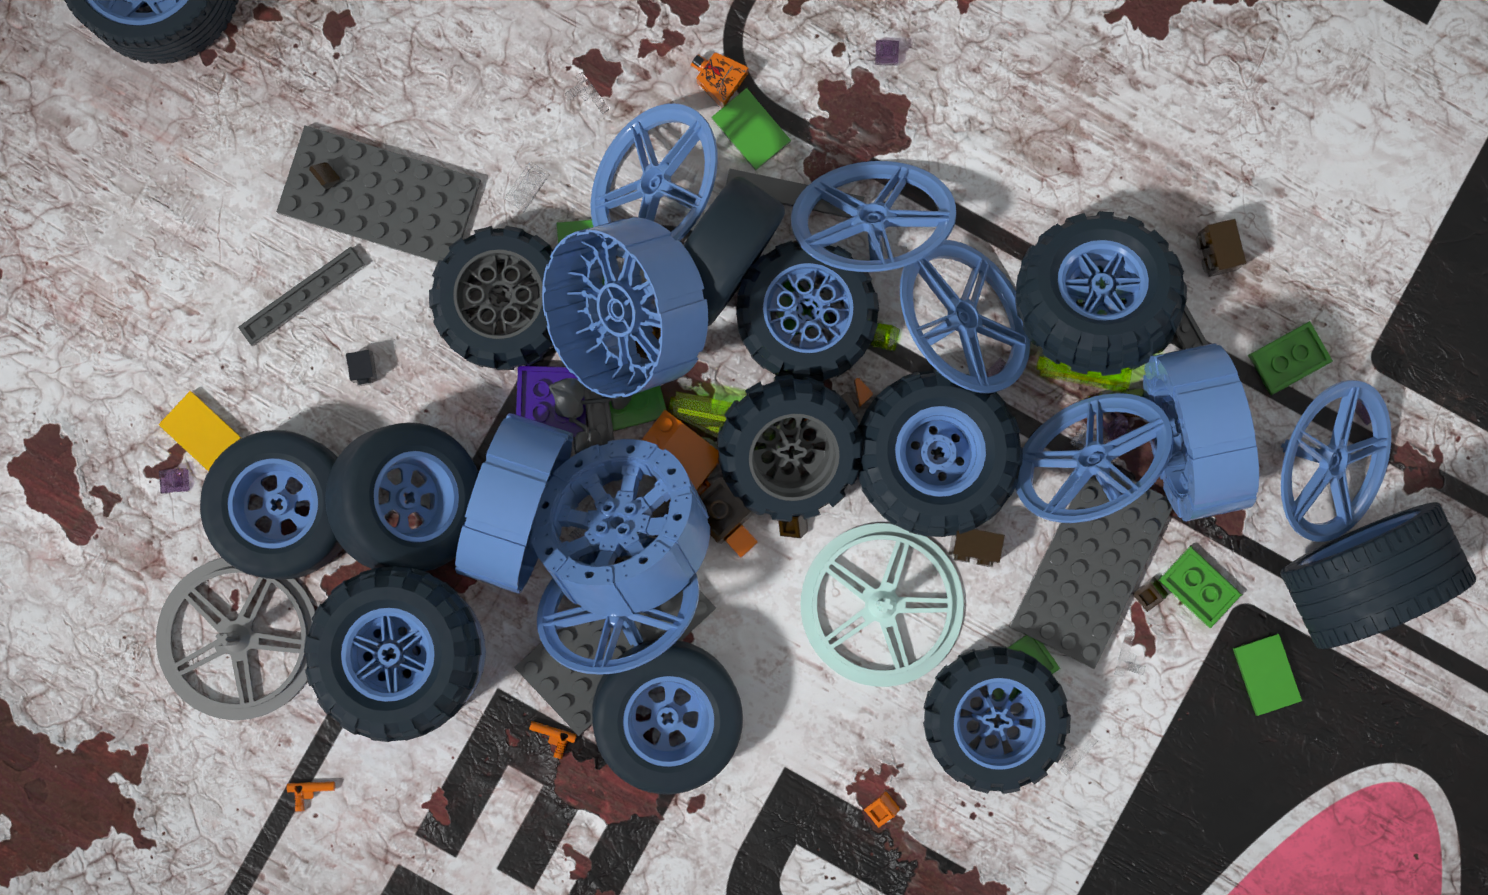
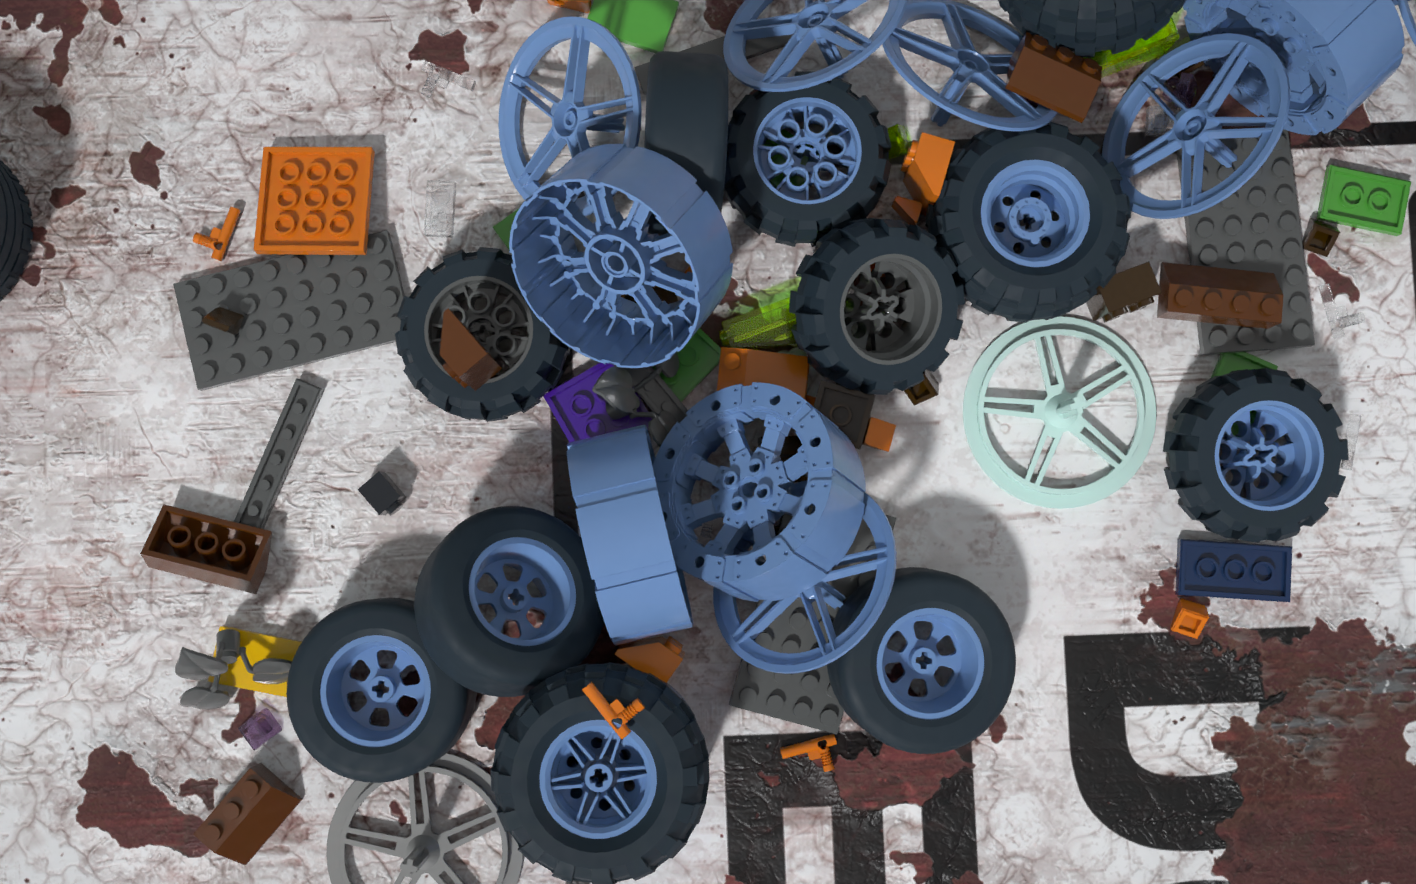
camera: 30 degrees left, 0 degrees up
none -> reddish brown slope [140,504,272,594]
none -> dark grey plant [175,629,292,710]
none -> orange hose [193,206,241,261]
none -> reddish brown slope [193,763,303,865]
none -> orange plate [254,147,375,255]
none -> reddish brown slope [440,308,502,391]
none -> orange hose [582,682,645,740]
none -> orange slope [615,636,685,683]
none -> orange slope [900,132,955,216]
none -> reddish brown slope [1005,32,1102,123]
none -> reddish brown slope [1157,262,1283,329]
none -> dark blue tile [1175,539,1292,602]

